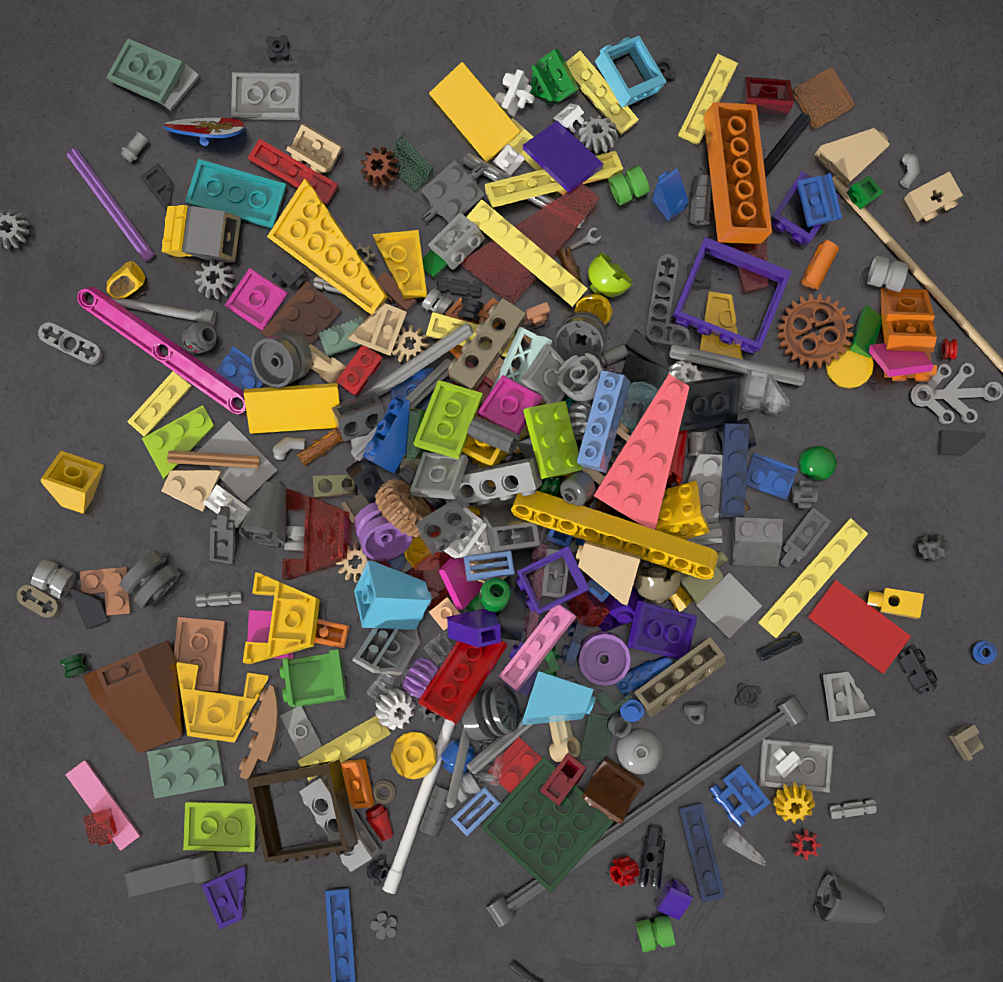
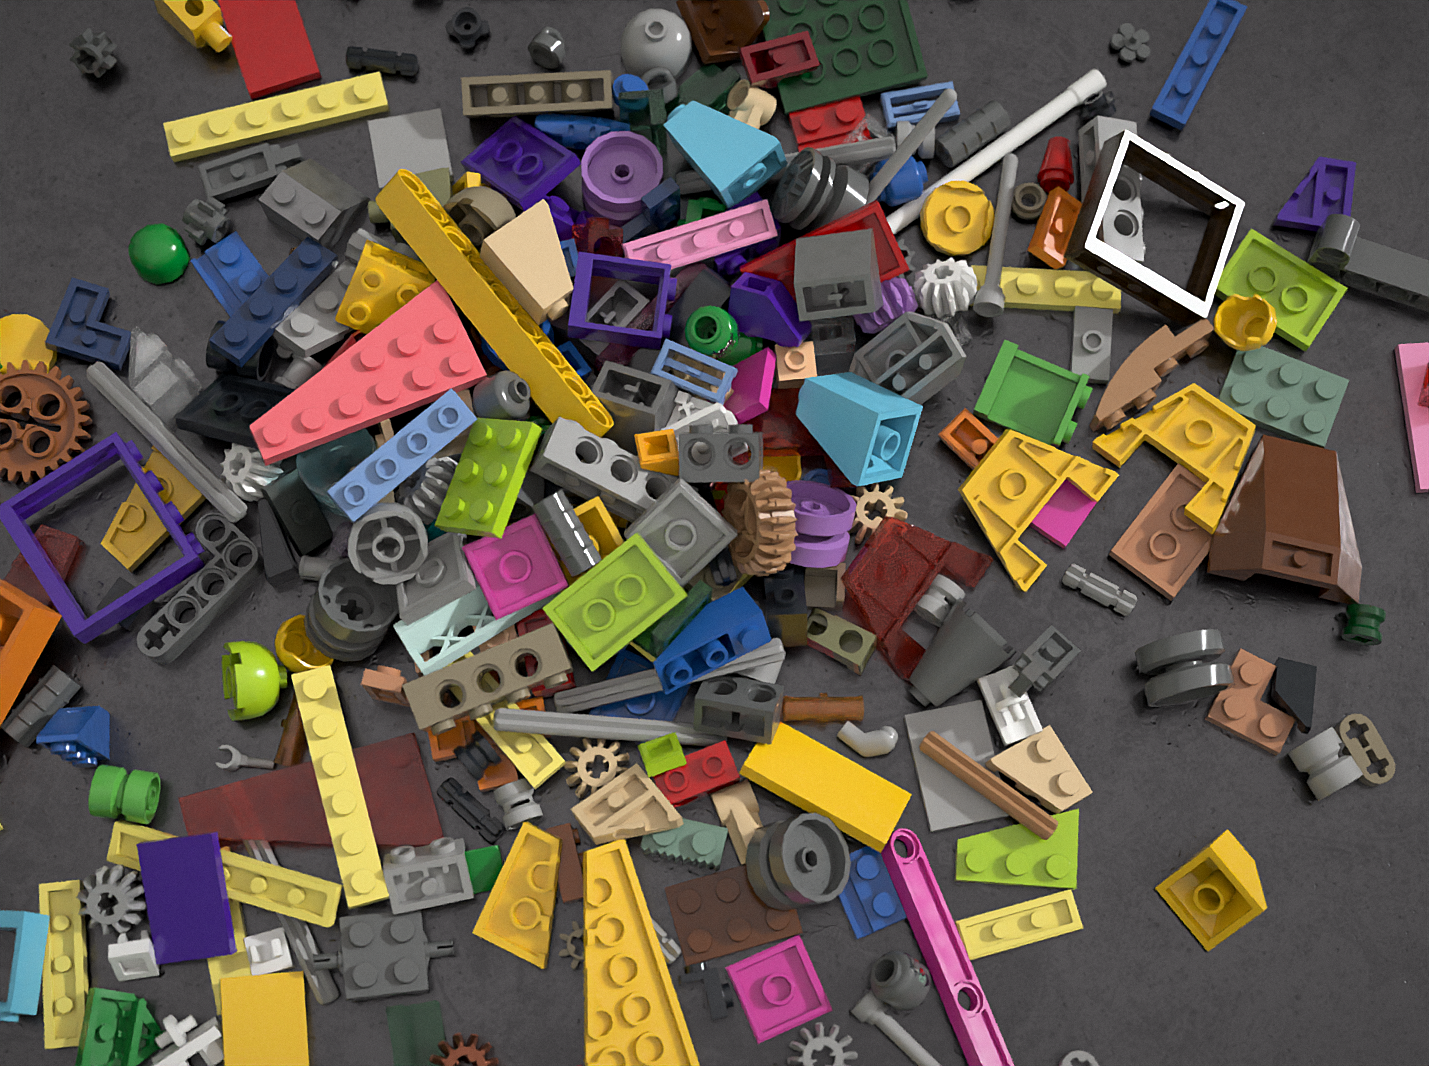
camera: 150 degrees left, 10 degrees down
none -> dark blue plate [45,277,133,371]
none -> light orange slope [634,429,679,476]
none -> lime tile [638,732,687,777]
none -> flat silver slope [794,228,884,321]
none -> light grey piece [973,154,1018,317]
none -> yellow hair [1213,294,1277,351]

